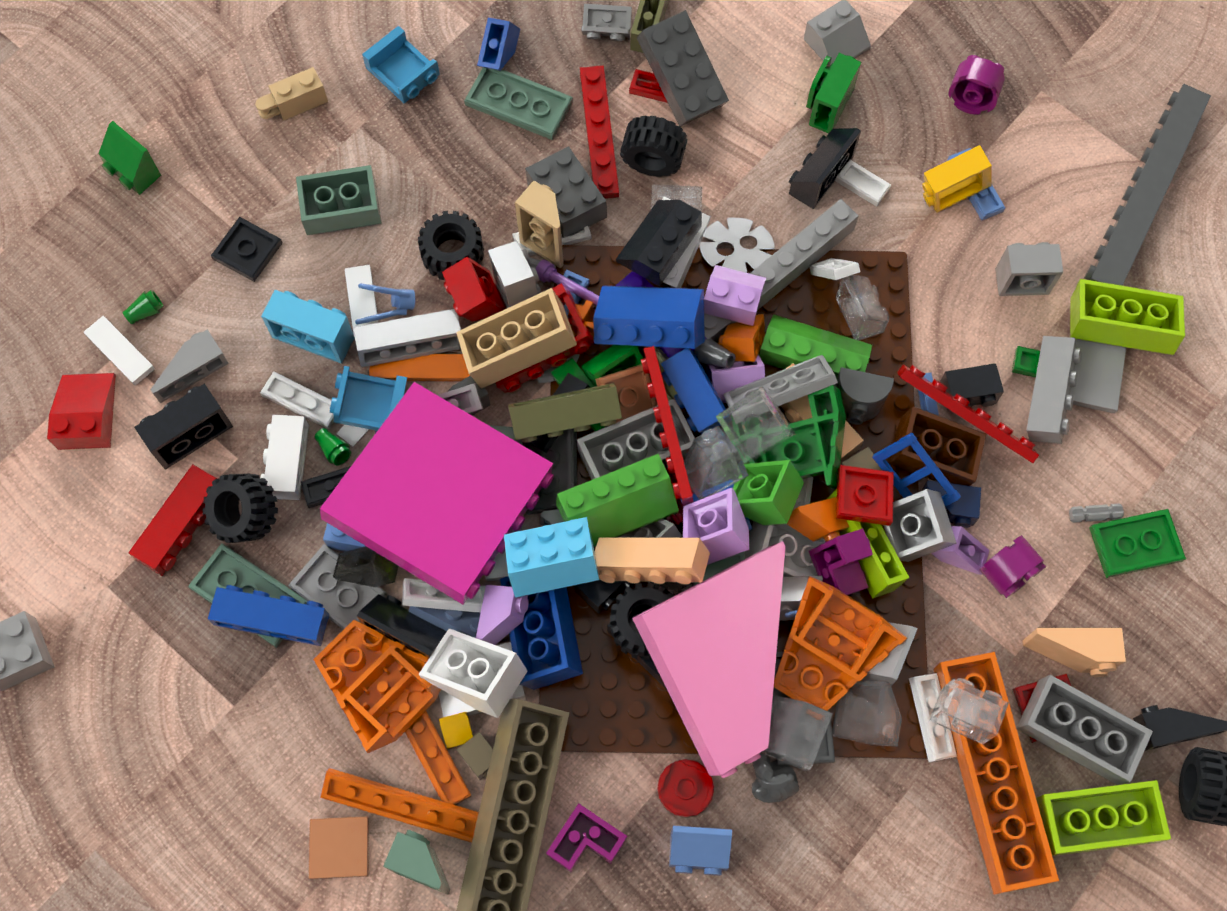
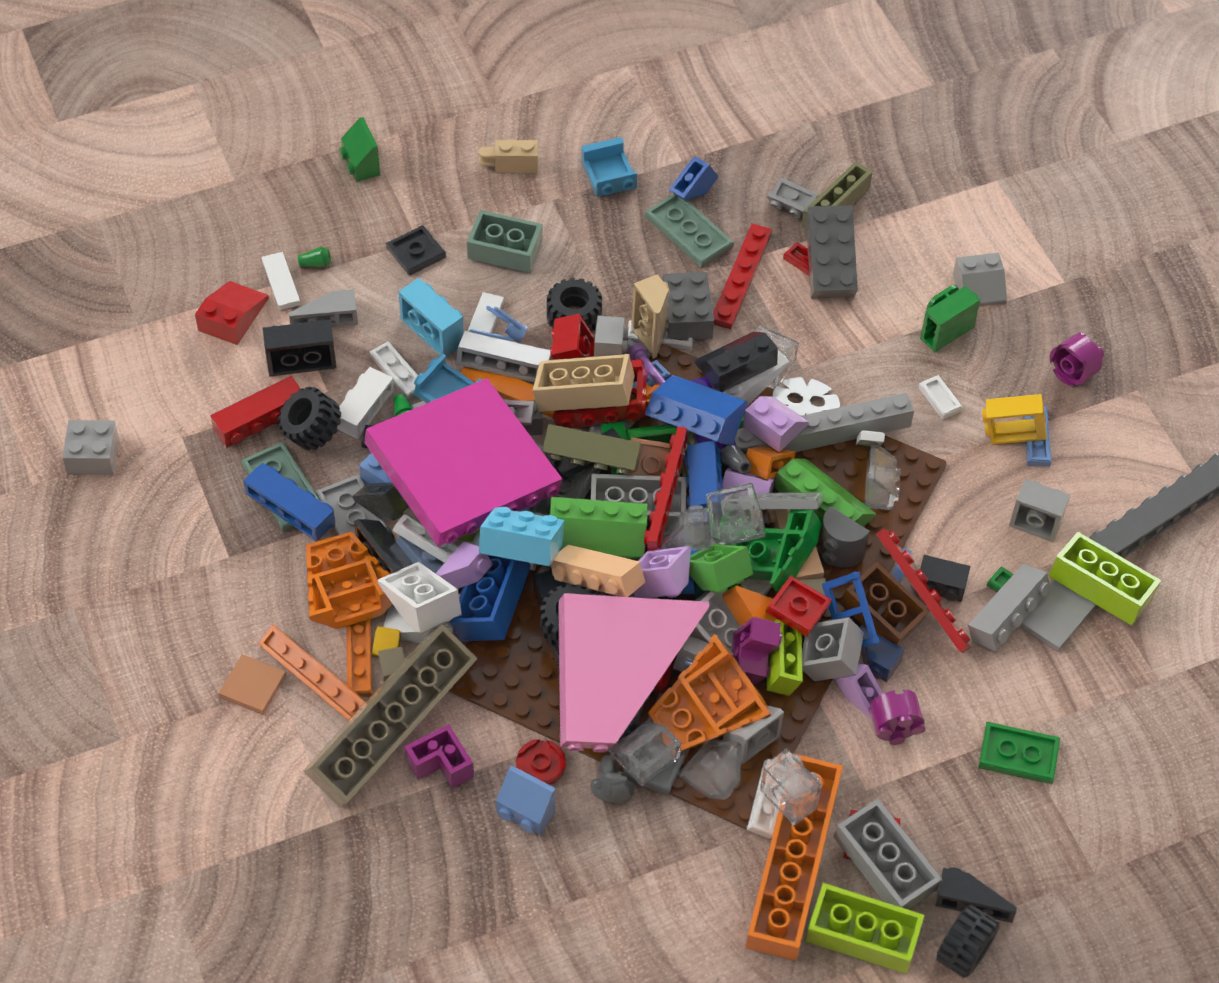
camera: 25 degrees right, 15 degrees down
sand green slope [383,829,450,895] -> none
black tyre [620,115,688,177] -> none
black slope [789,128,861,209] -> none
light nougat slope [1023,628,1126,677] -> none
light grey axle [1069,504,1124,523] -> none

